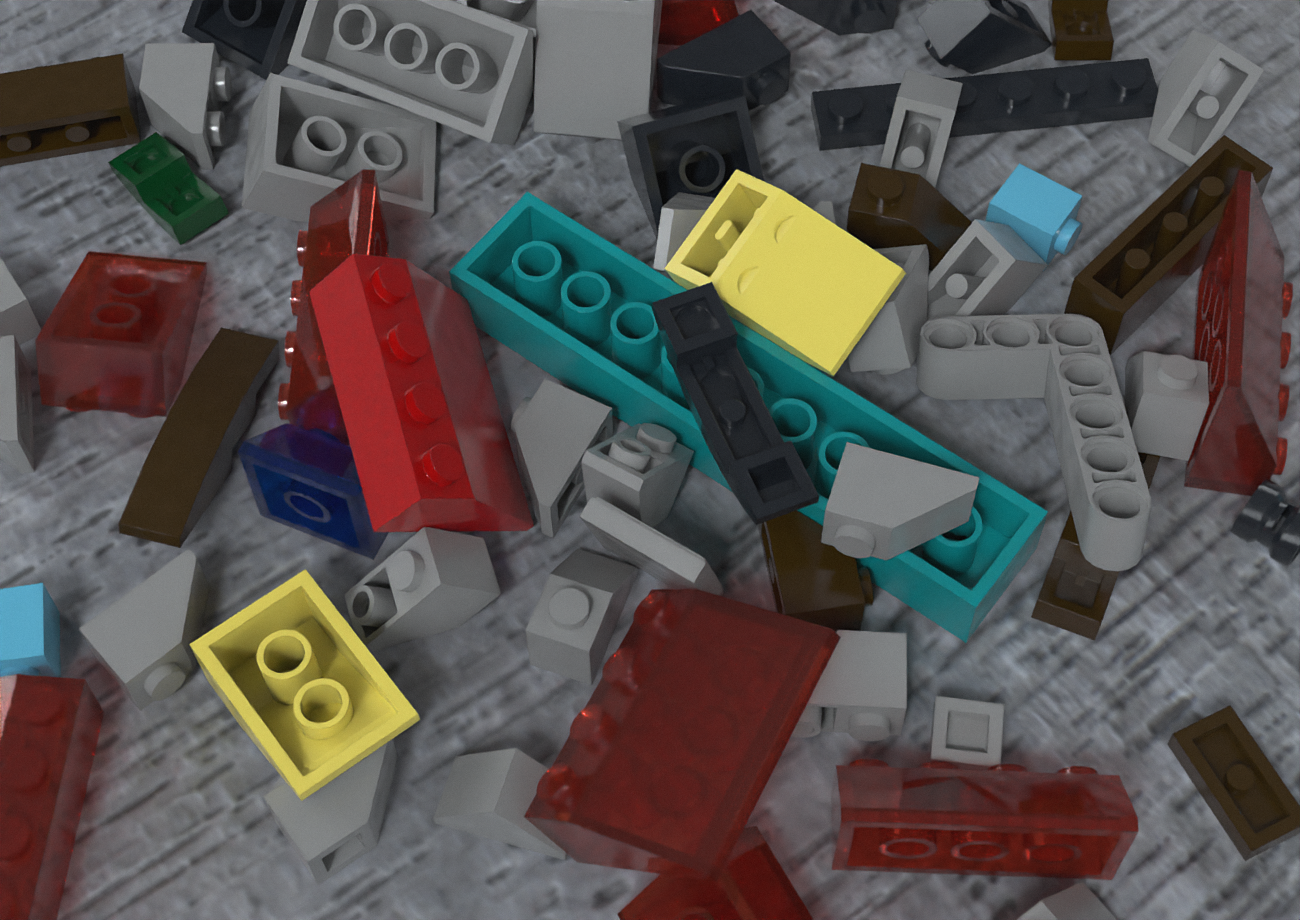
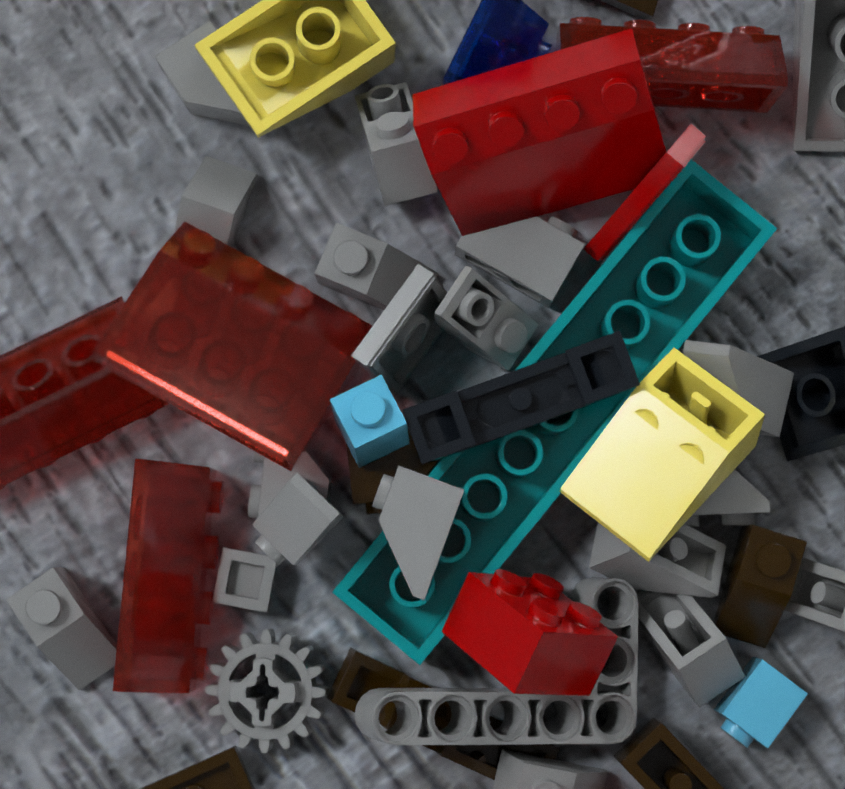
camera: 90 degrees right, 25 degrees up
none -> light grey gear [205,628,329,753]
none -> light grey slope [252,472,344,565]
none -> medium azure brick [330,374,410,468]
none -> red brick [441,569,618,696]
none -> red tile [584,124,706,261]

